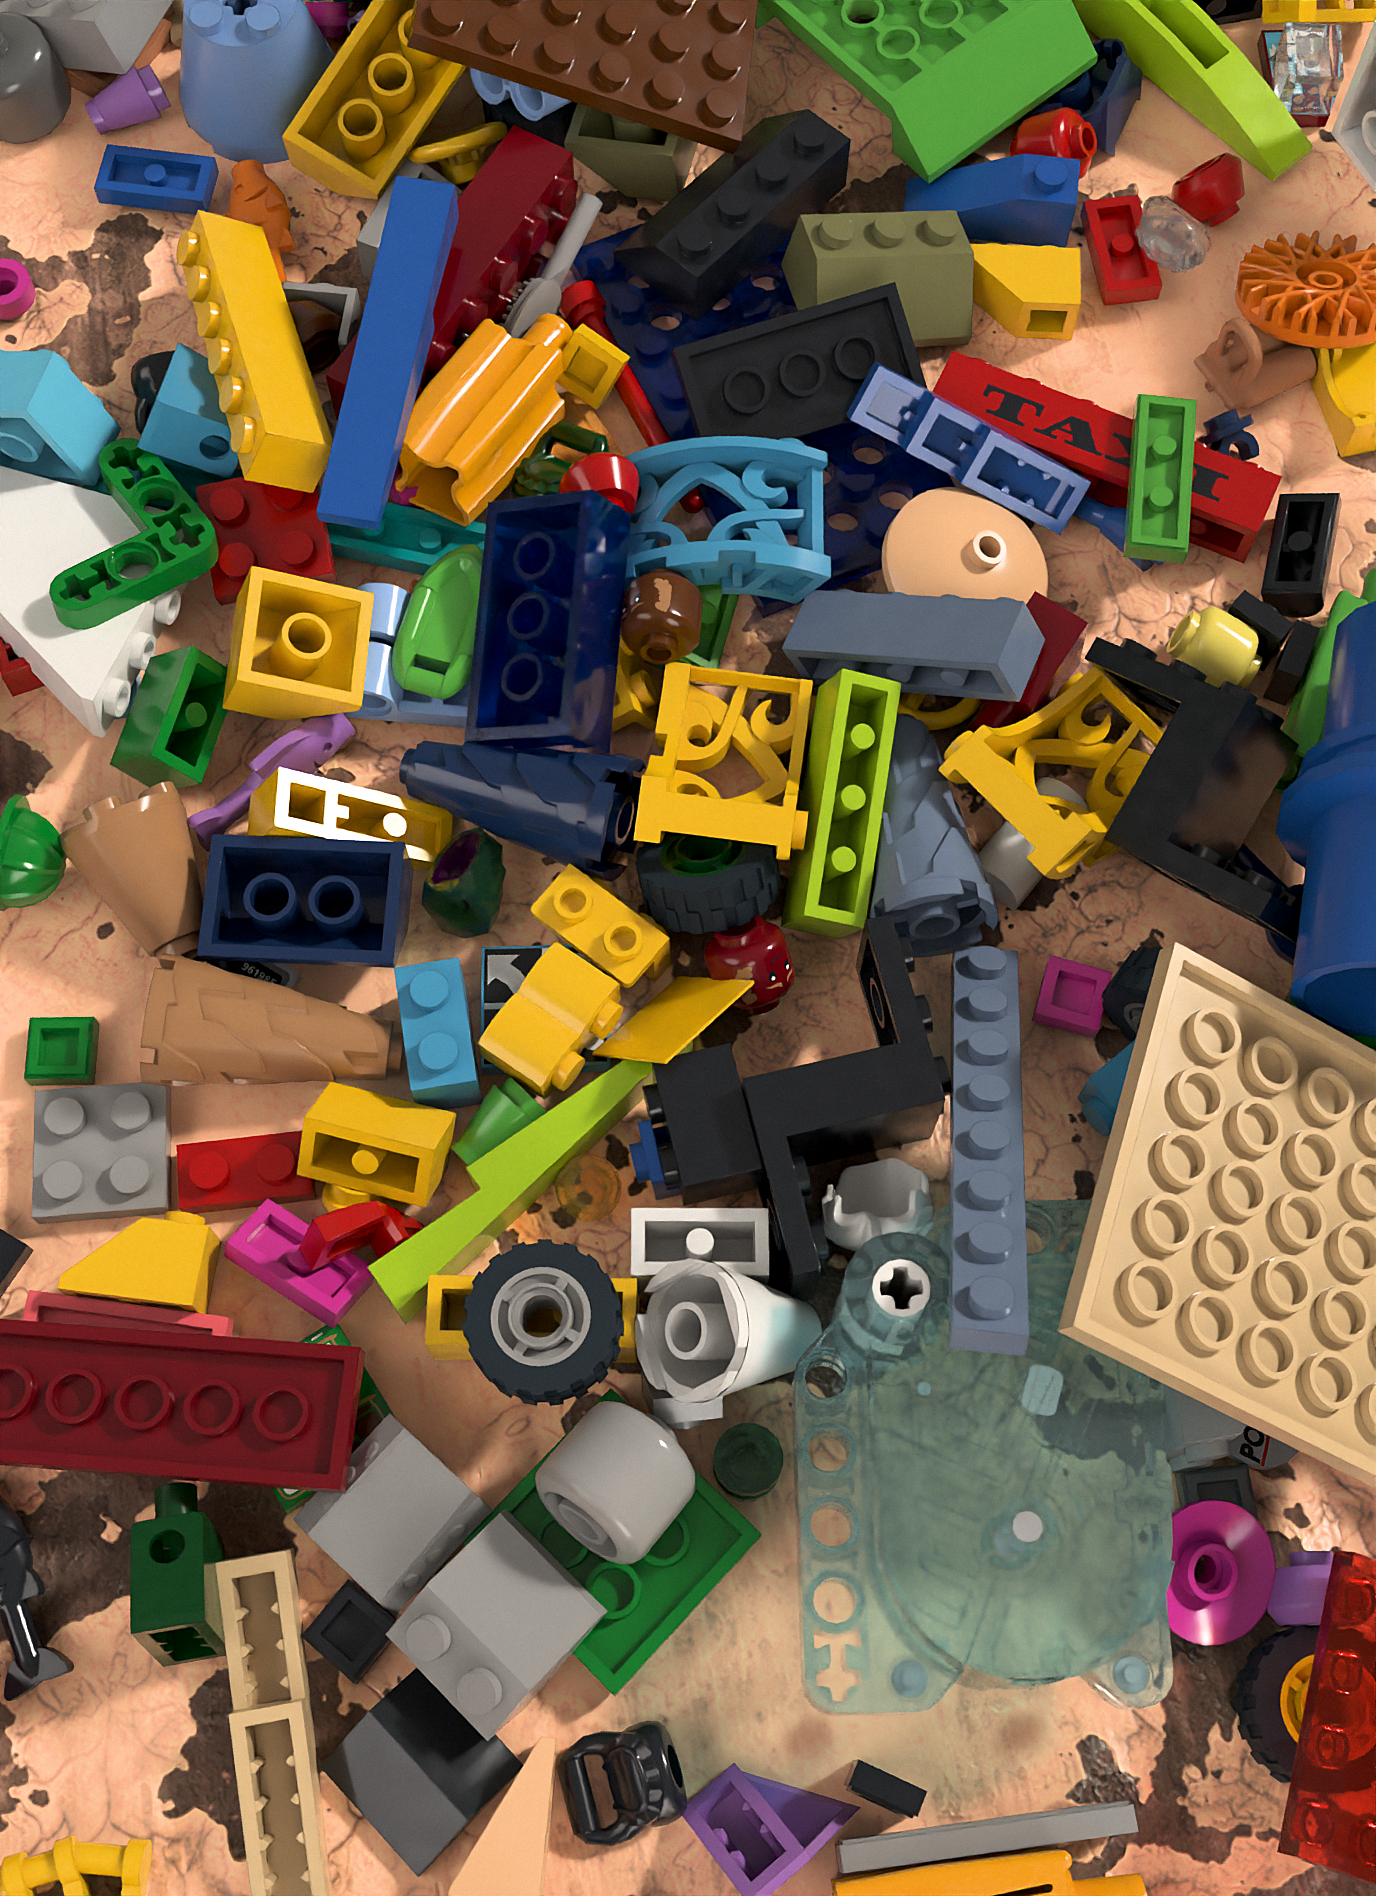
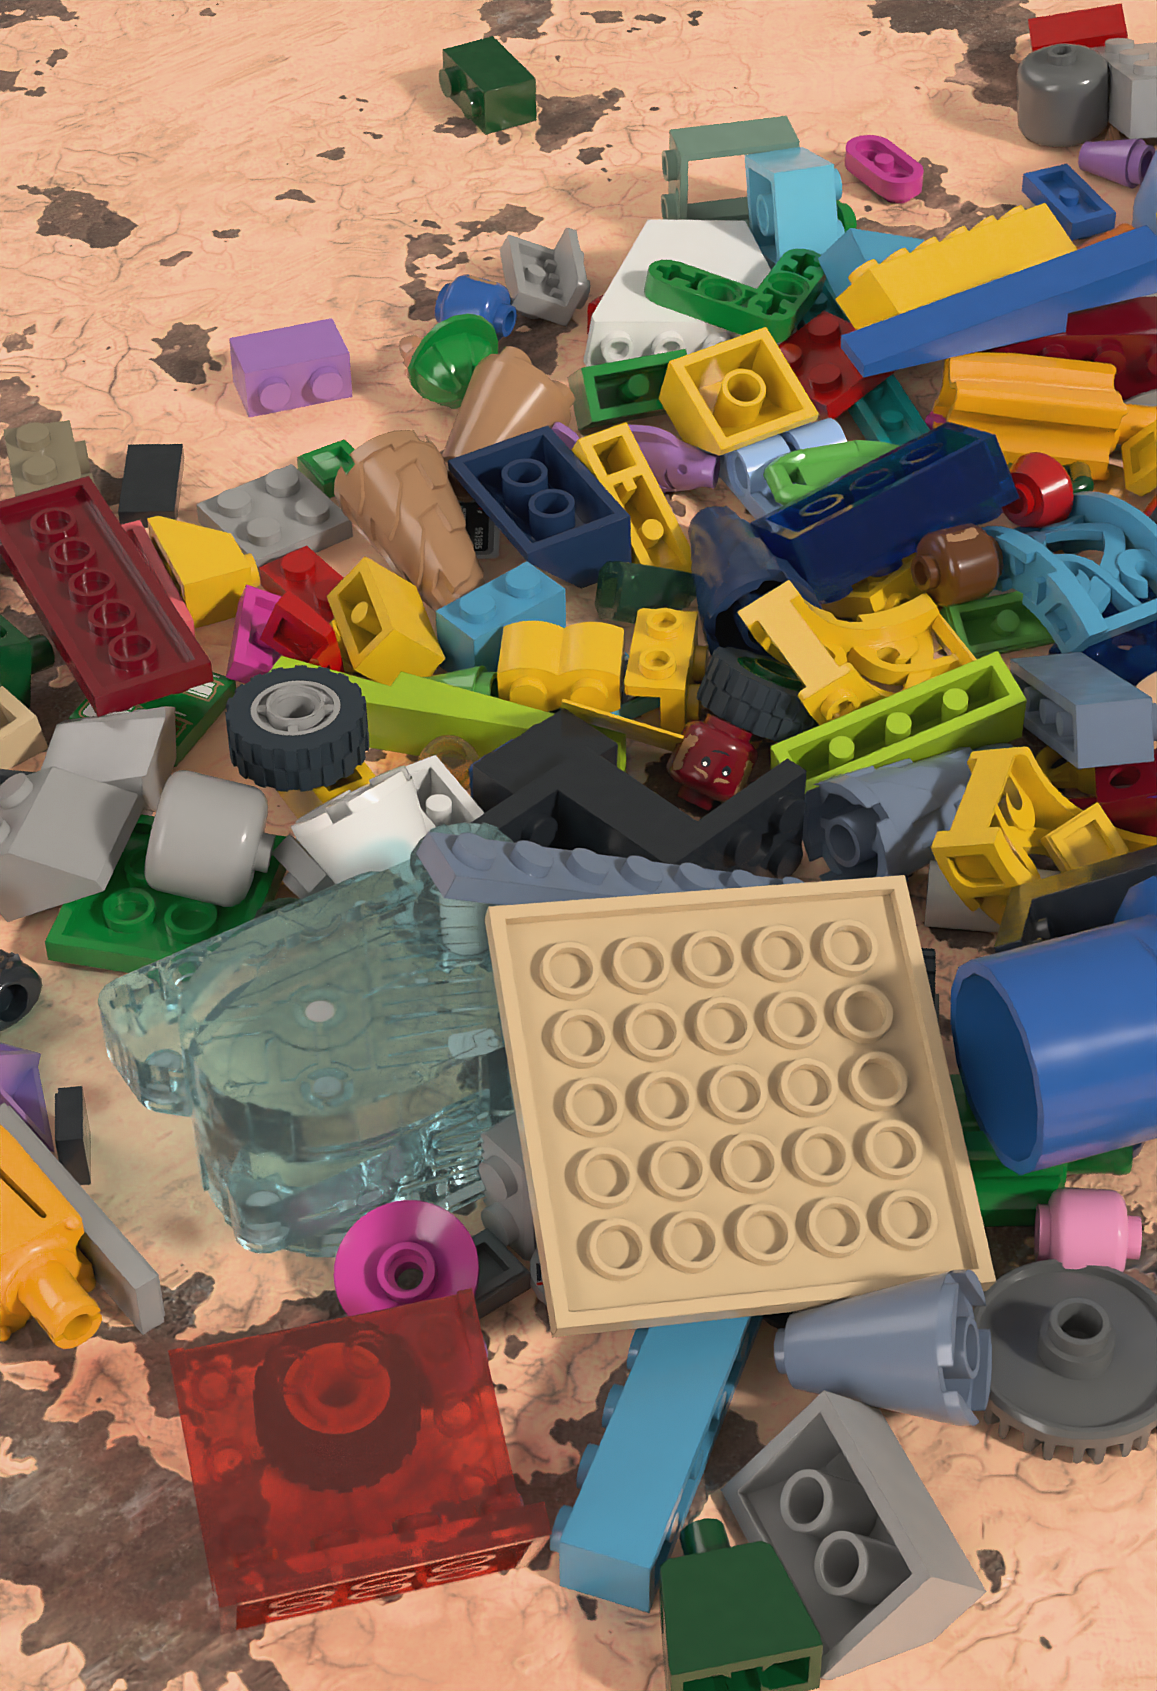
camera: 60 degrees right, 25 degrees down
none -> yellow tile [1039,802,1130,873]

